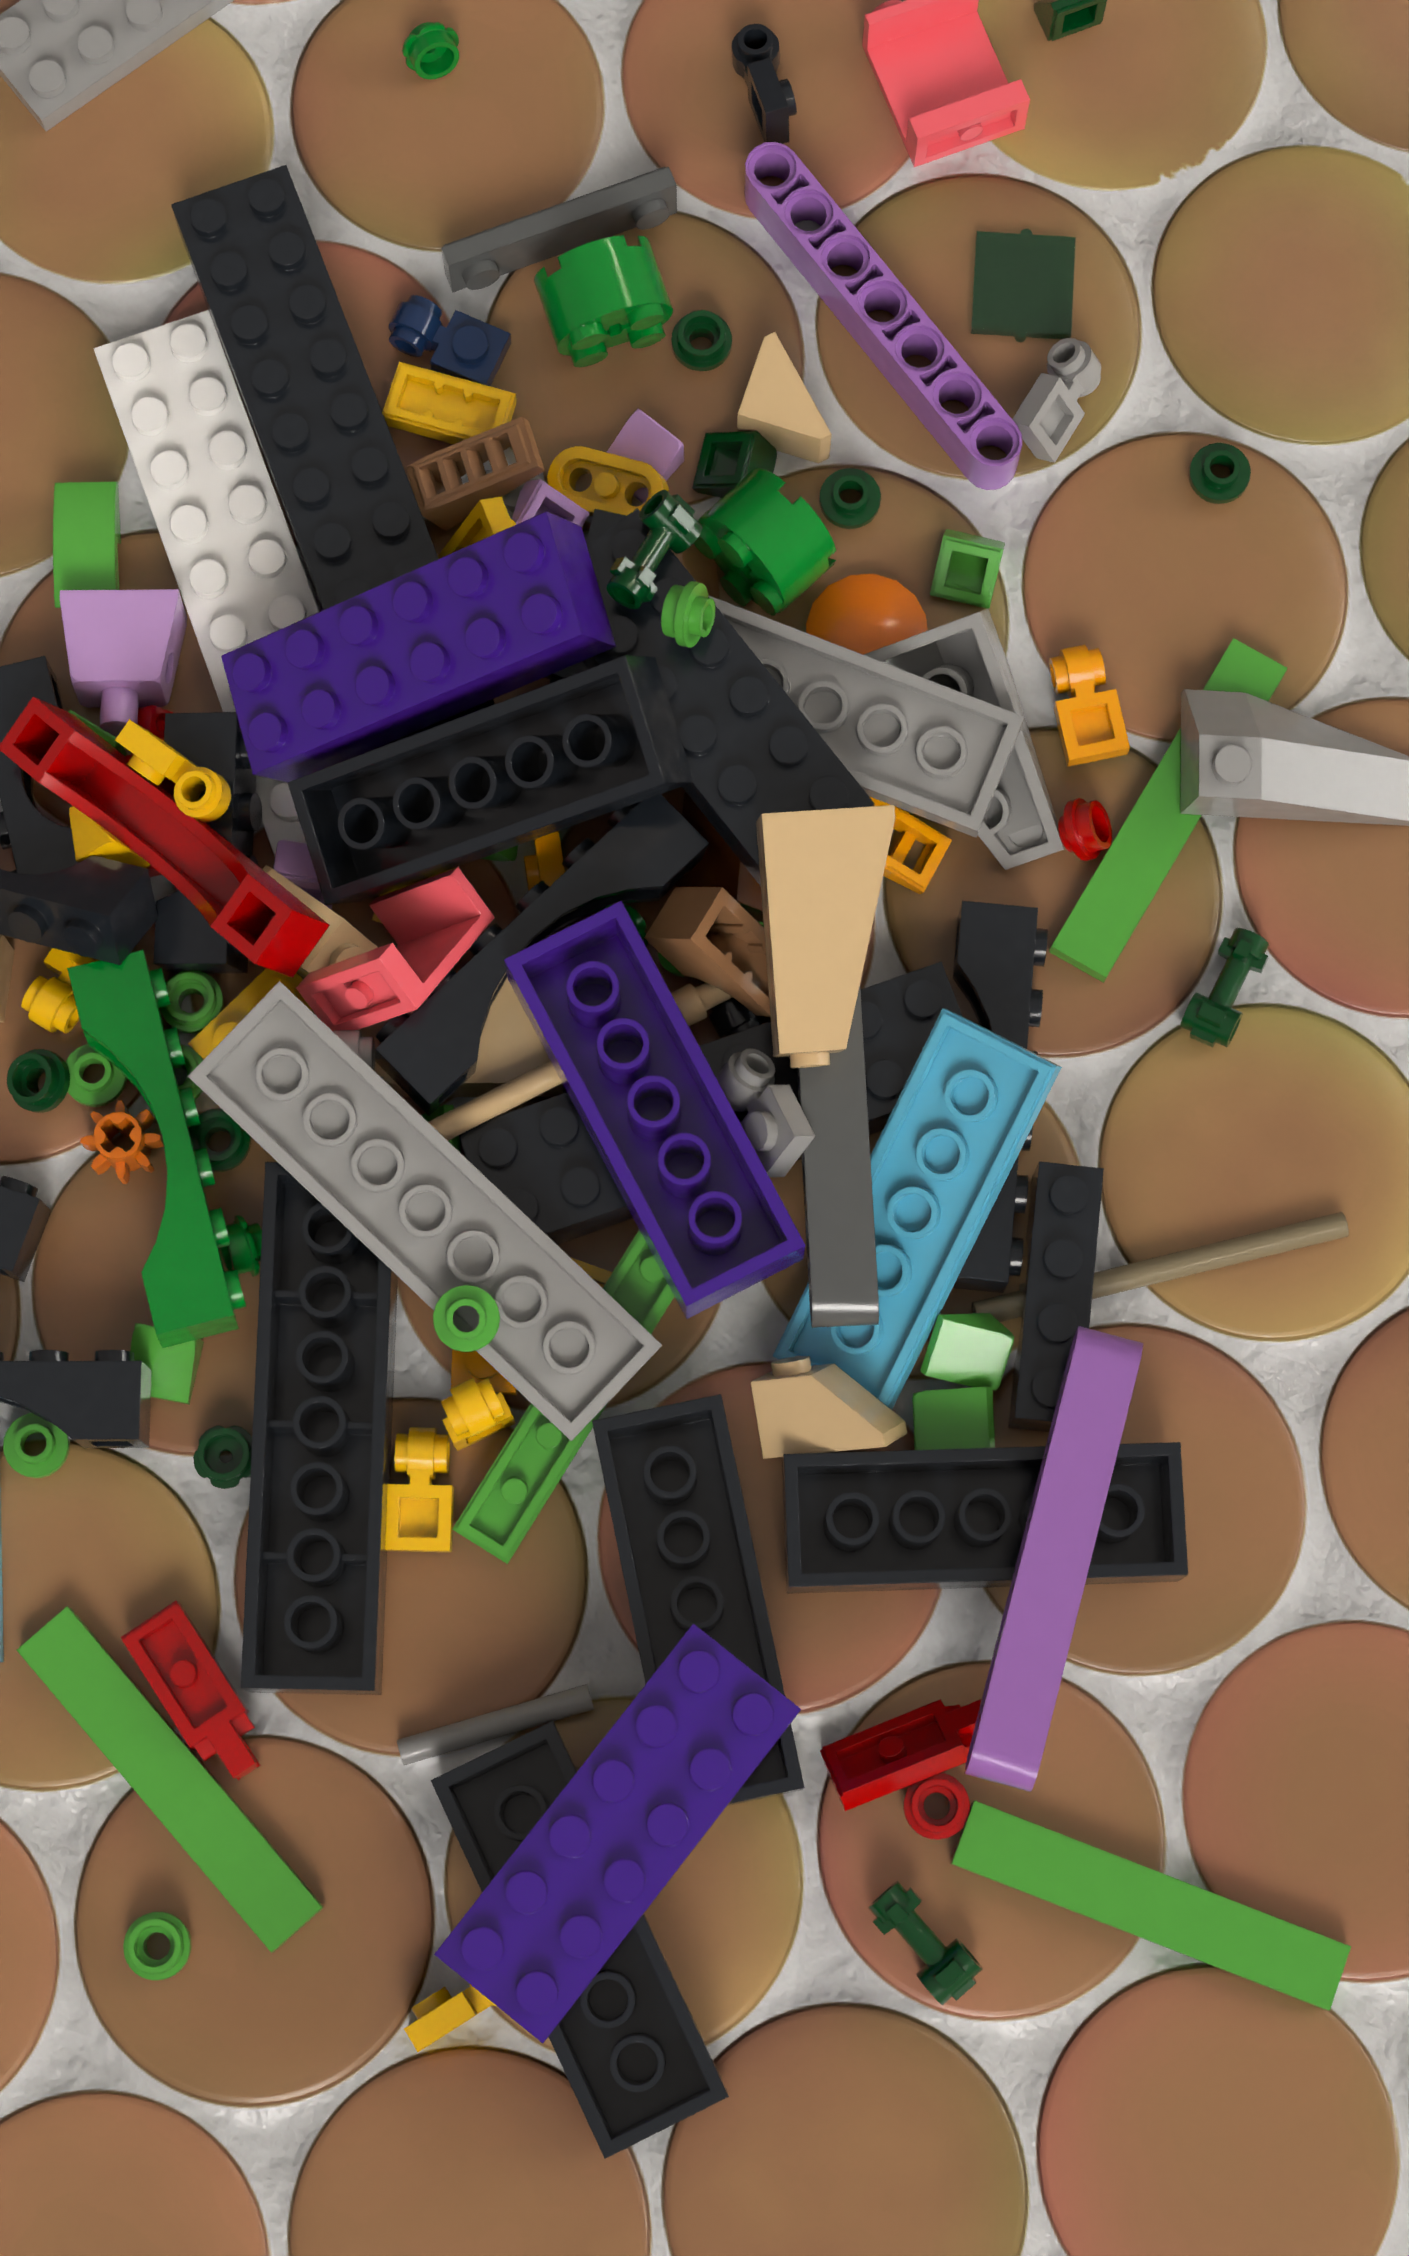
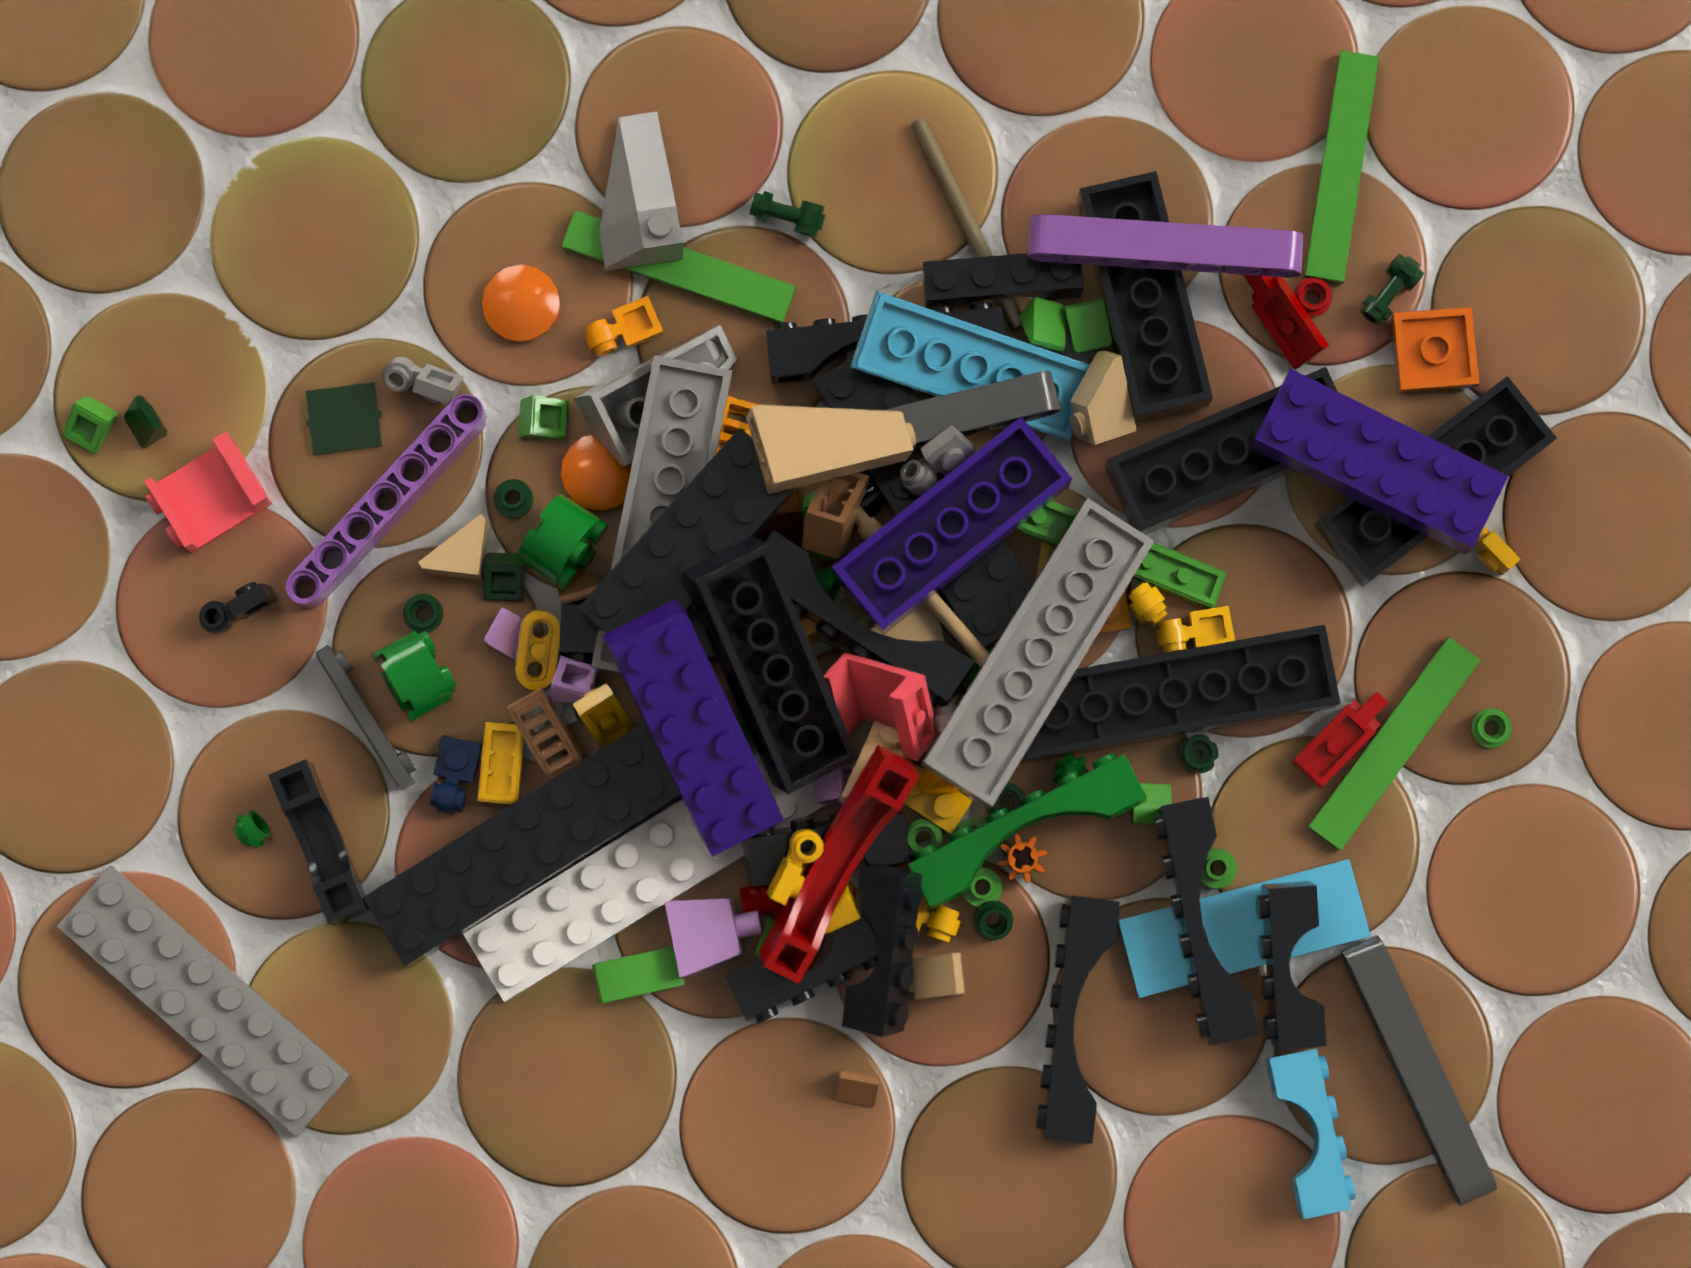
camera: 100 degrees left, 5 degrees up
light grey bar [397,1684,594,1765] -> none
bright green plate [433,1285,500,1352] -> none
dark green bar [606,490,702,609] -> none
bright green plate [661,581,715,648] -> none
red plate [1058,798,1112,861] -> none
dark green plate [1188,443,1251,504] -> none
none -> black arch [268,759,371,926]
none -> orange dish [482,265,560,342]
none -> orange plate [1391,307,1480,393]

